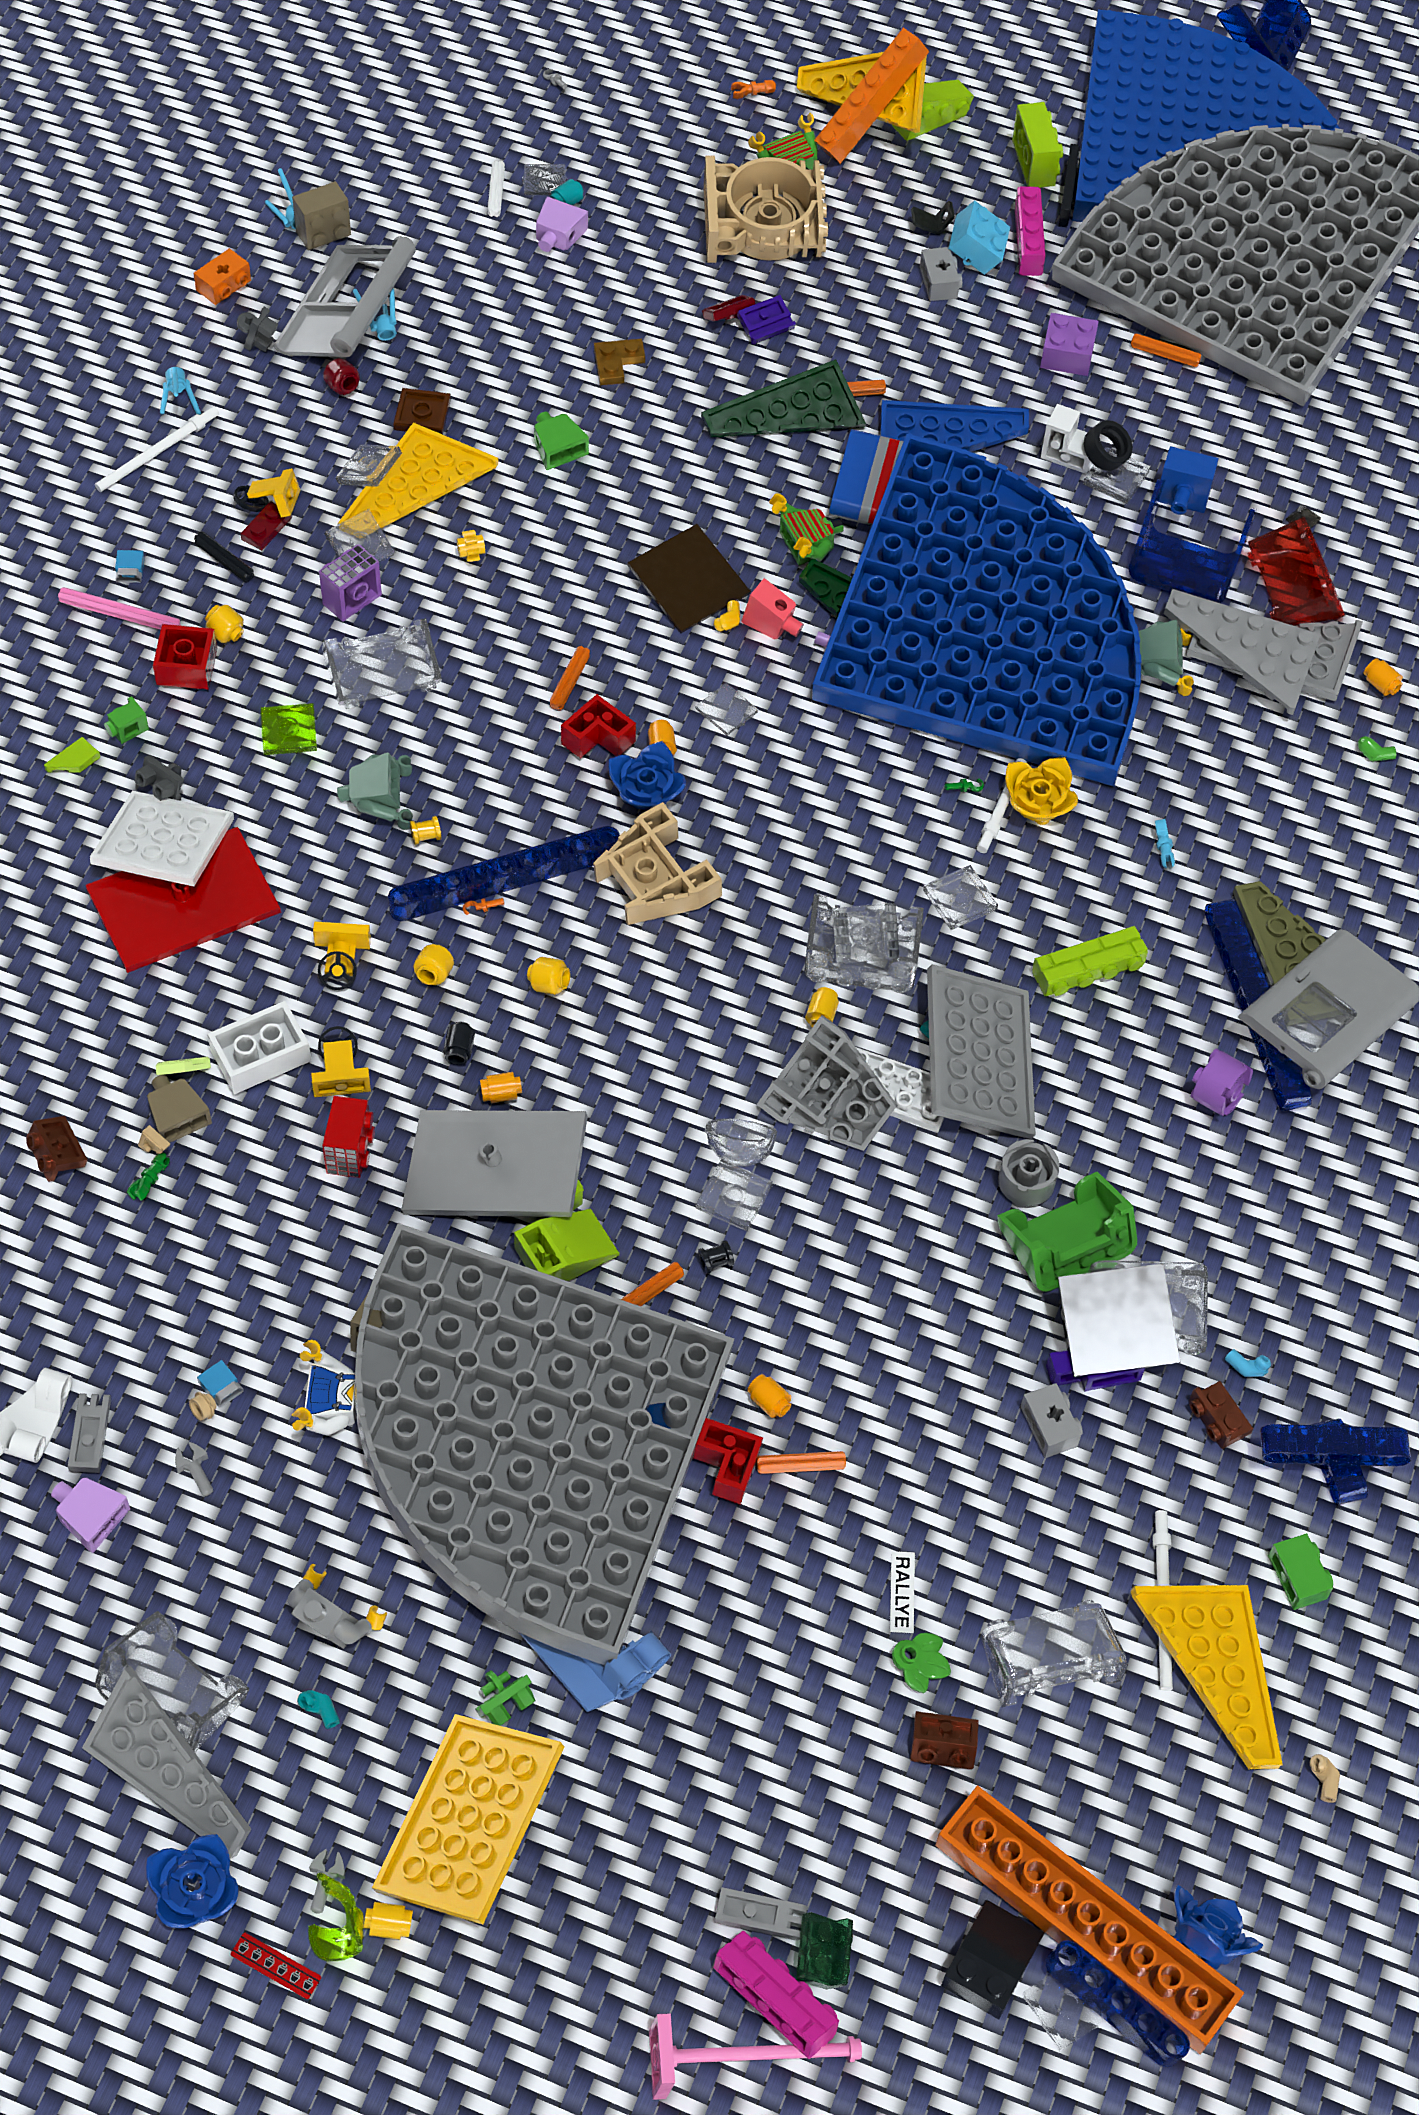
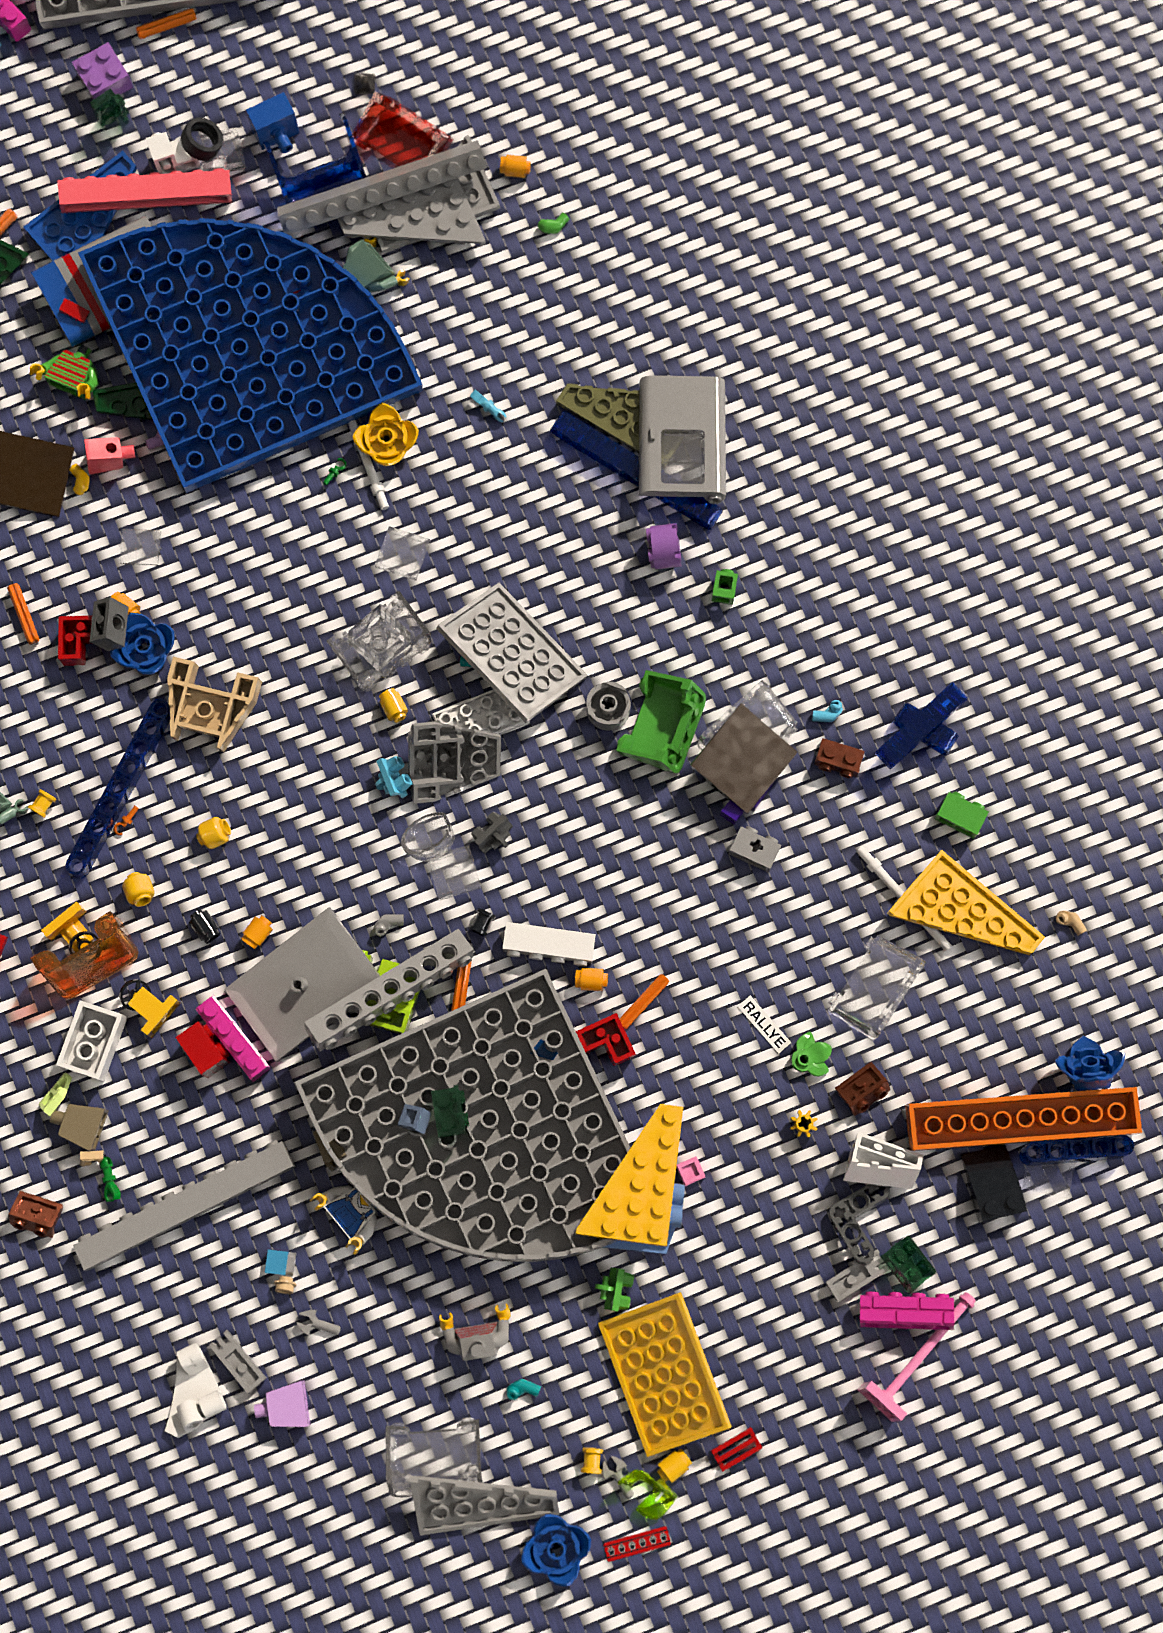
camera: 40 degrees left, 20 degrees up
lime brick [1032,926,1148,996] -> none
none -> clear orange windscreen [31,911,138,999]
none -> coral brick [57,168,232,213]
none -> red piece [59,298,90,324]
none -> light grey brick [73,1140,296,1271]
none -> clear green bracket [90,88,129,127]
none -> dark grey brick [90,597,129,651]
none -> dark pink brick [196,995,271,1082]
none -> light grey brick [277,140,487,235]
none -> light grey brick [304,928,474,1051]
none -> light grey arm [373,914,404,937]
none -> medium azure hips [375,756,413,798]
none -> sand blue slope [397,1104,431,1134]
none -> clear green bracket [431,1085,469,1138]
none -> dark grey hips [471,812,513,854]
none -> white brick [503,922,596,966]
none -> yellow wing [576,1104,683,1247]
none -> yellow bush [581,1447,603,1474]
none -> bright pink tile [676,1156,706,1186]
none -> bright green brick [711,569,738,605]
none -> red tile [711,1427,763,1472]
none -> yellow gear [790,1110,818,1138]
none -> dark grey beam [829,1184,890,1265]
none -> white wedge [843,1132,923,1189]

